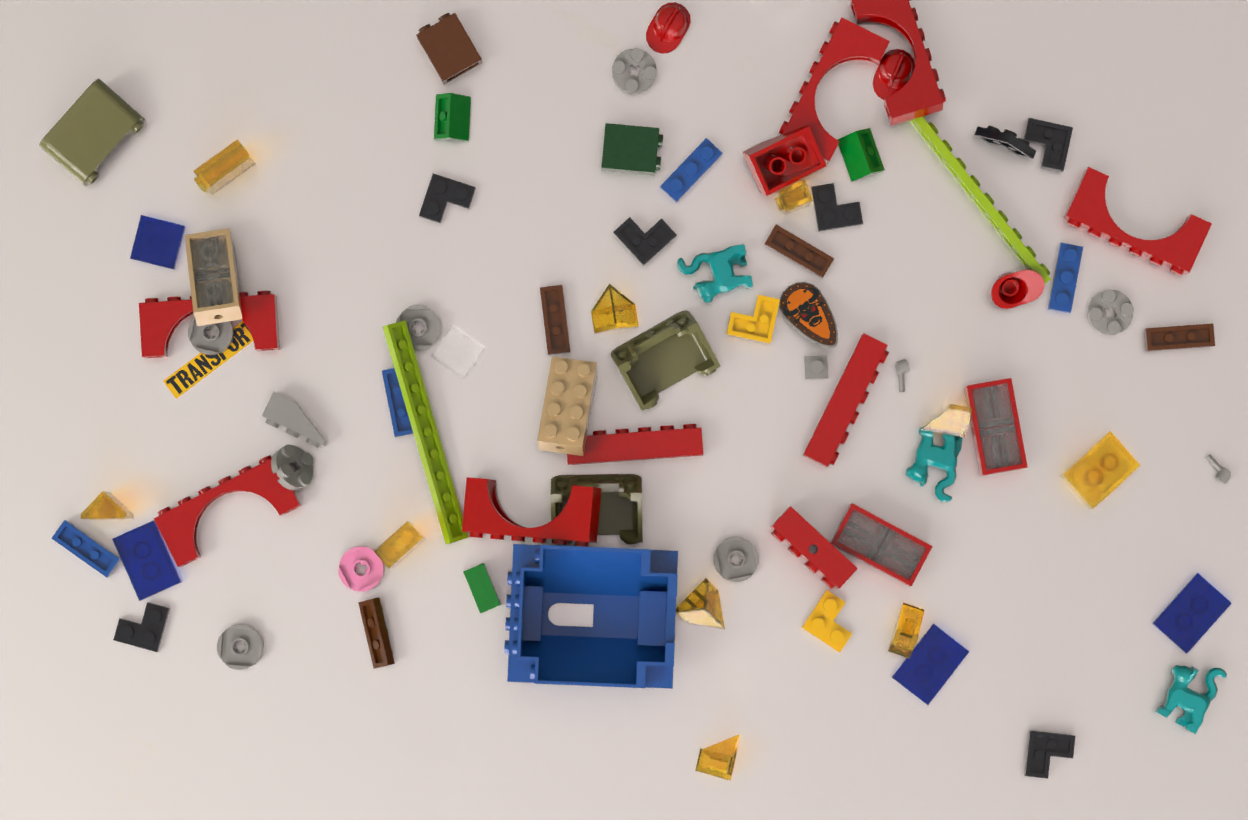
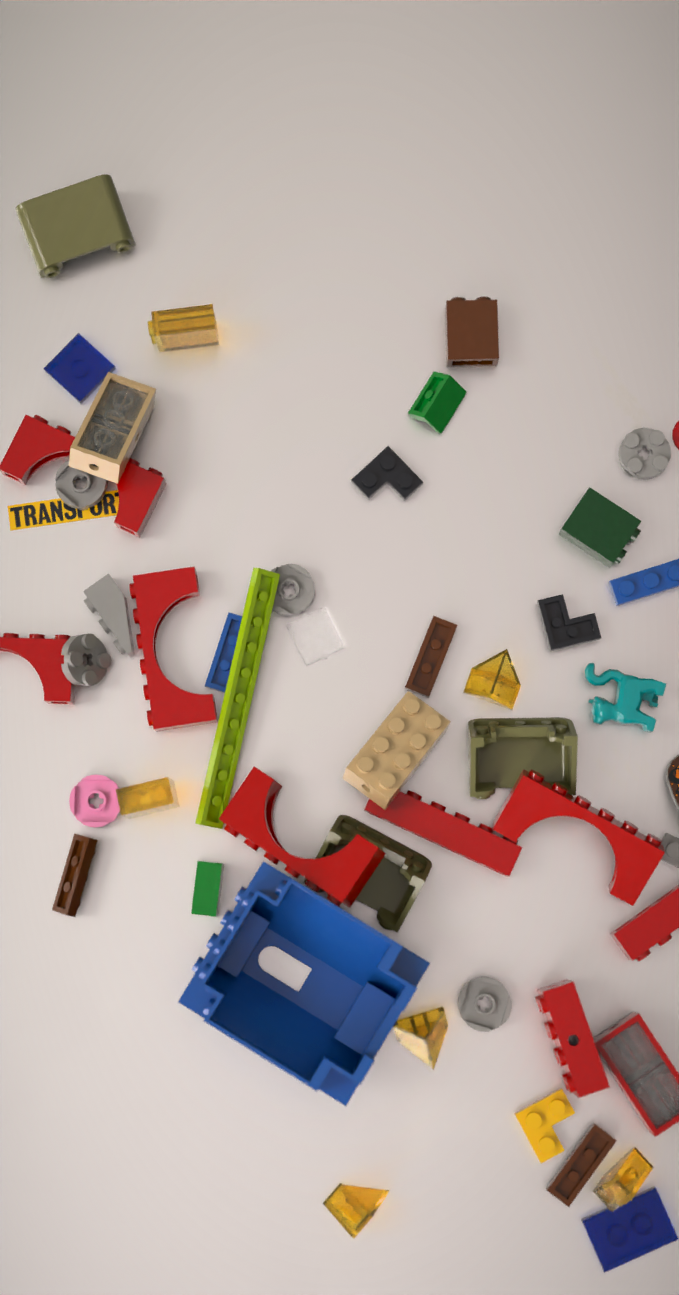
camera: 30 degrees right, 5 degrees down
yellow plate [726,295,780,344] -> none
none -> red arch [129,567,218,732]
none -> red arch [492,769,665,906]
none -> reddish brown plate [546,1123,617,1207]

